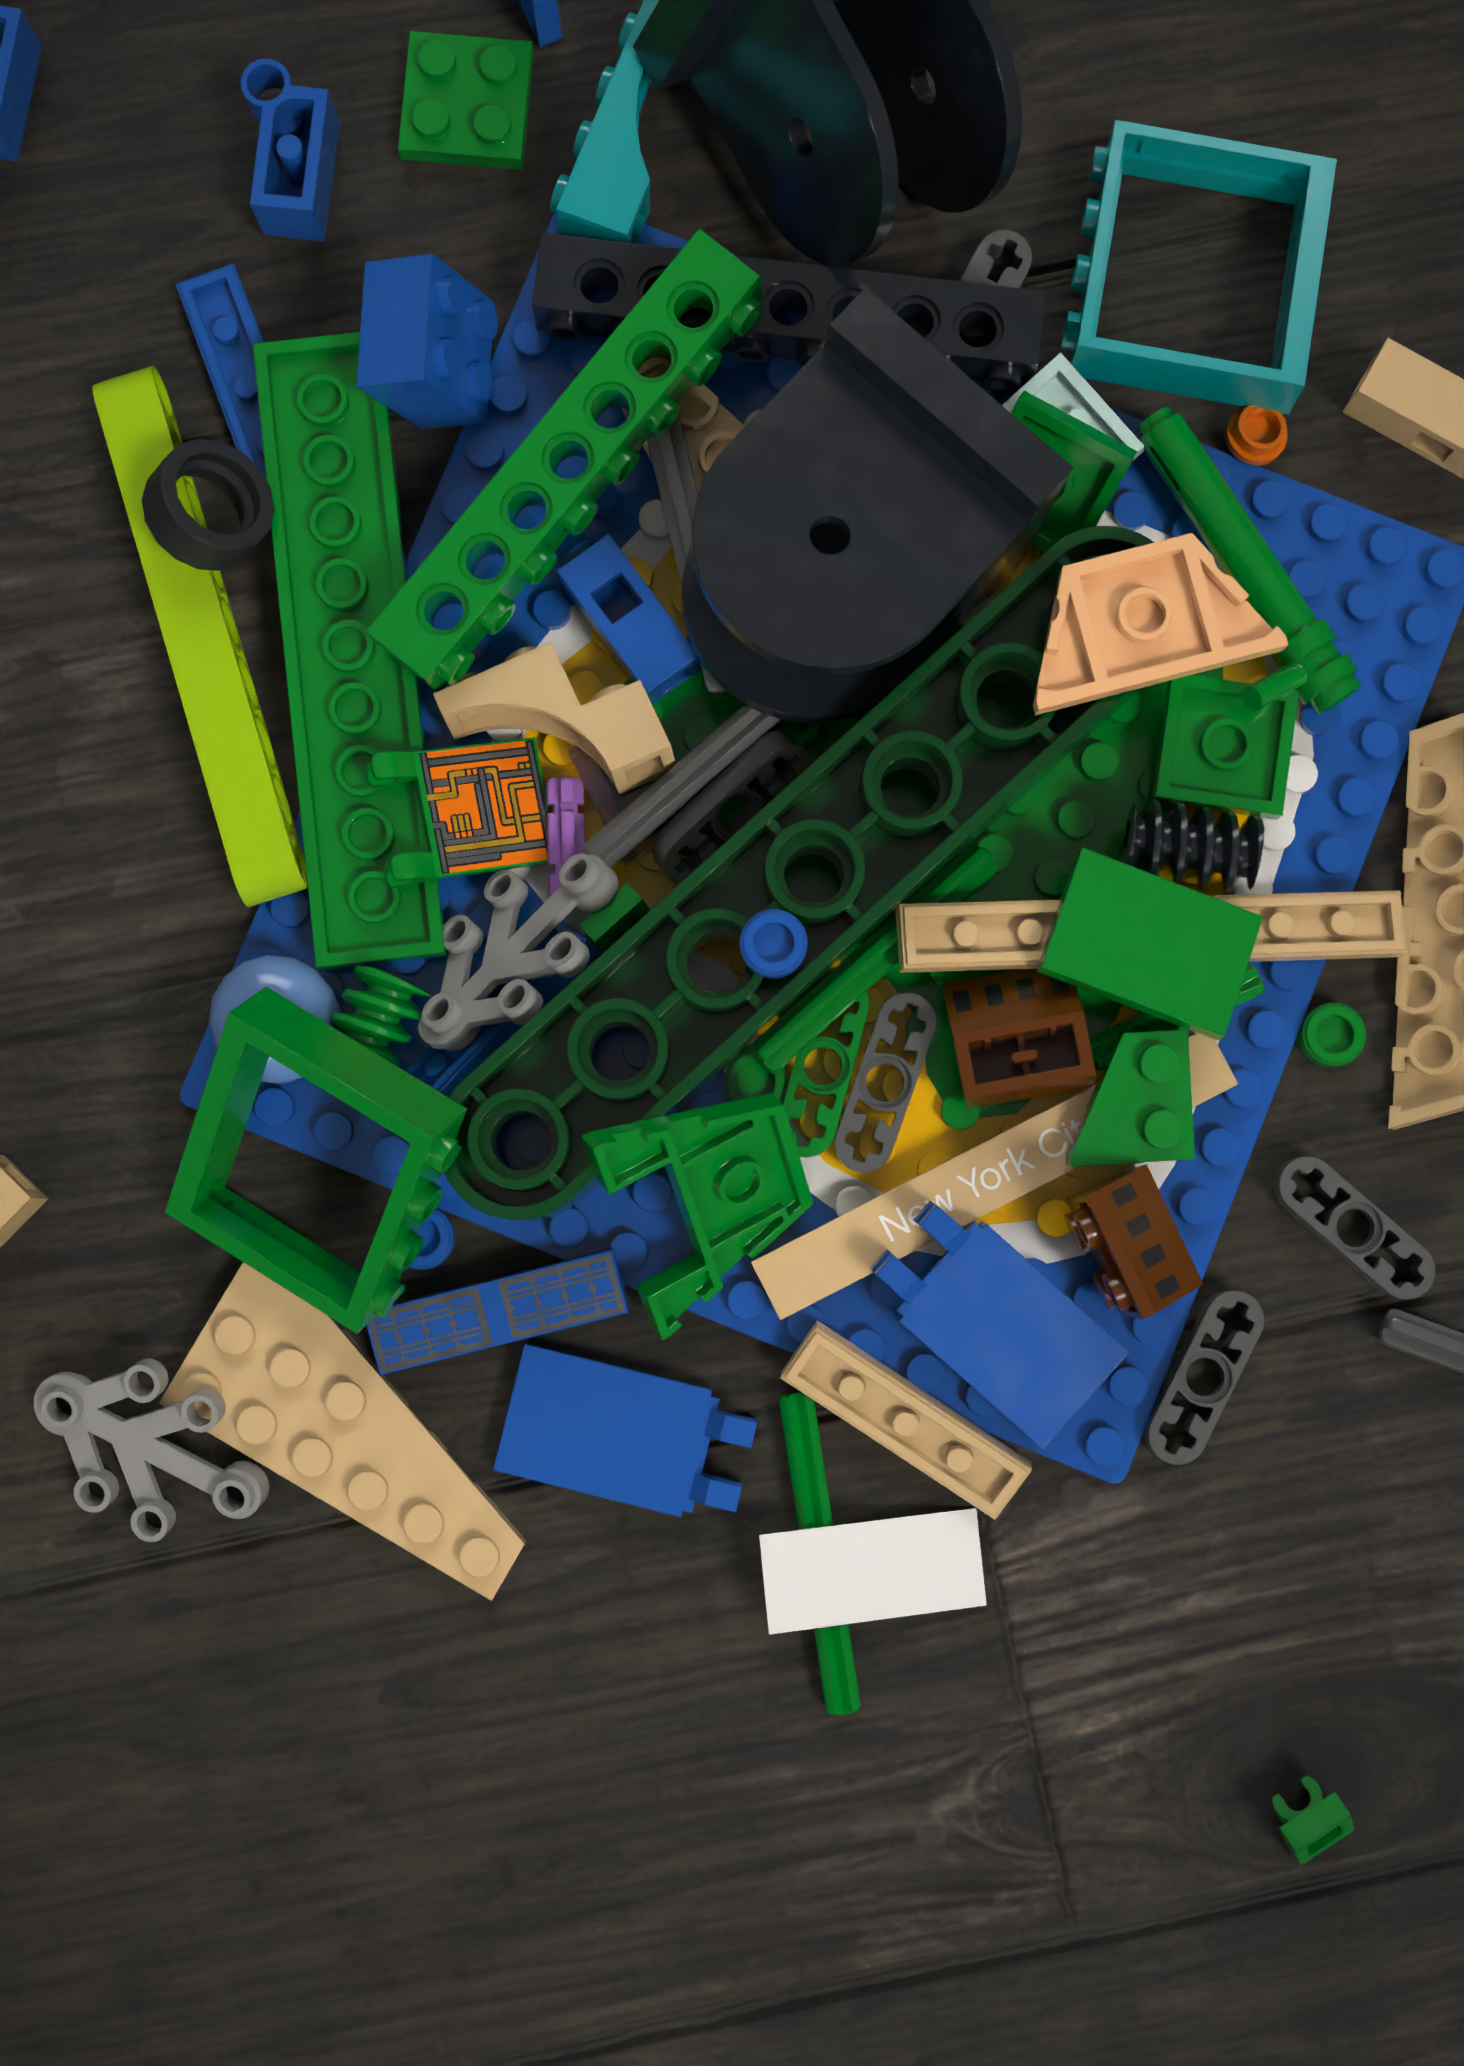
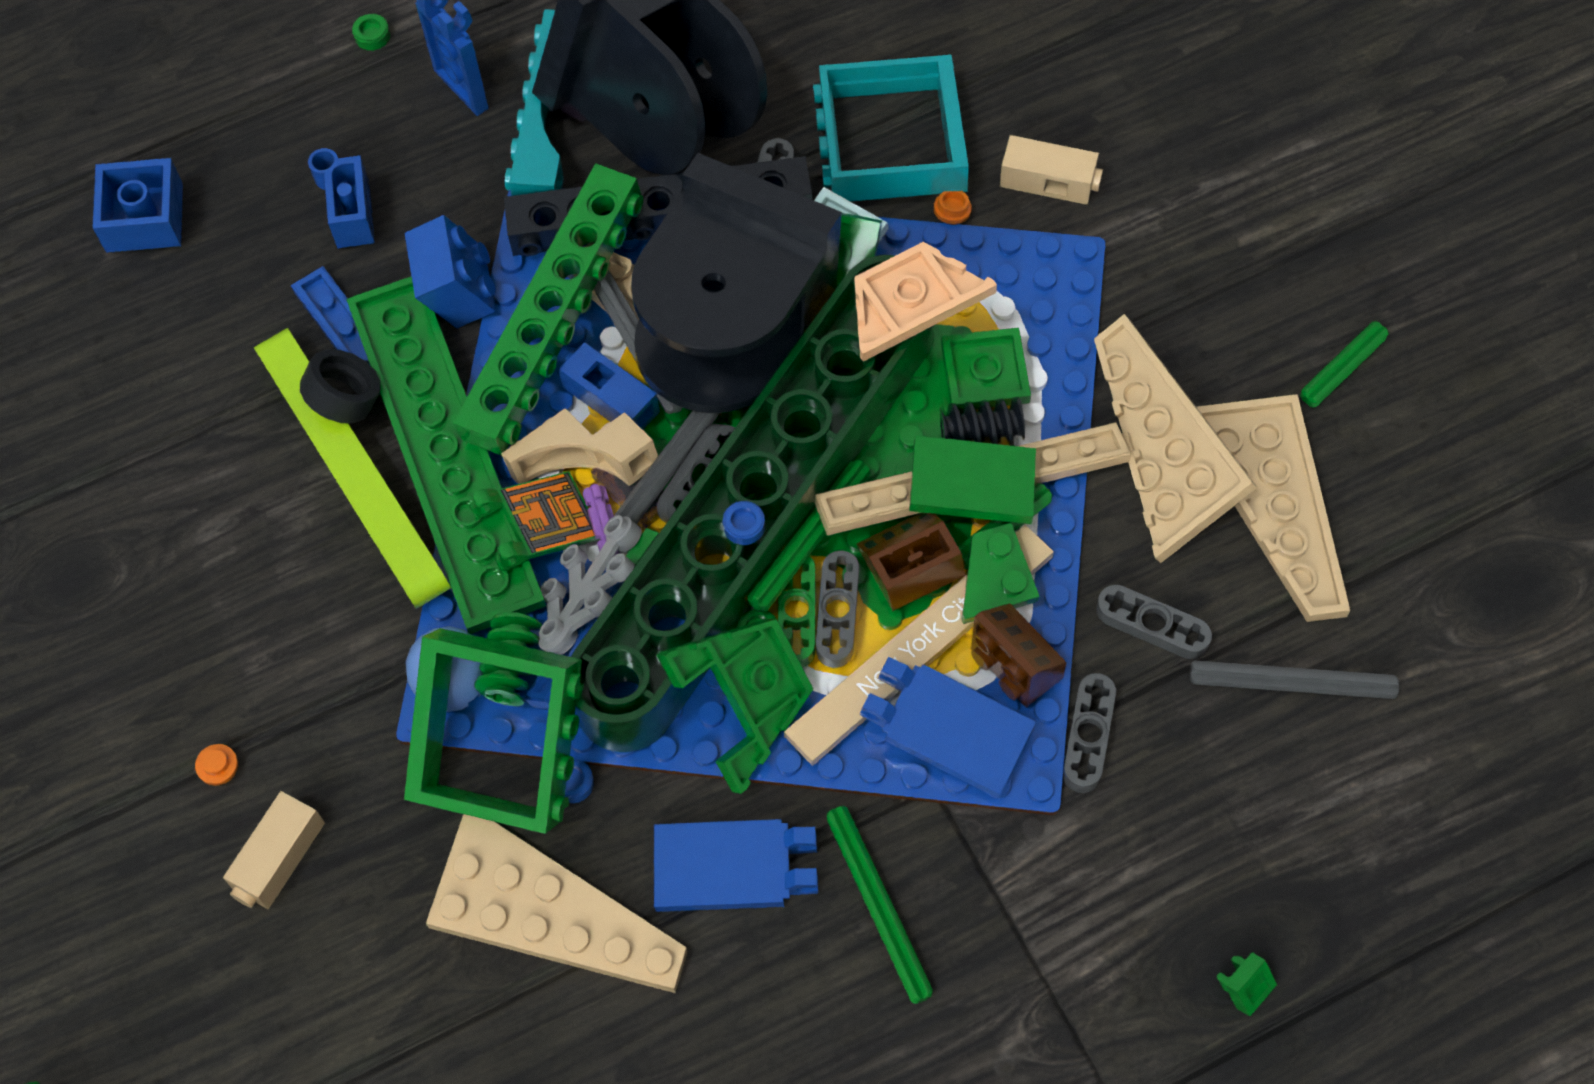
camera: 10 degrees left, 20 degrees down
light grey plant [34,1358,269,1542] -> none
tile [367,1247,630,1375] -> none
green plate [398,31,534,170] -> none
white sticker [759,1508,987,1635] -> none
tan tile [780,1320,1032,1520] -> none
green cylinder [1137,407,1362,715] -> none
green tile [1298,1003,1366,1068] -> none

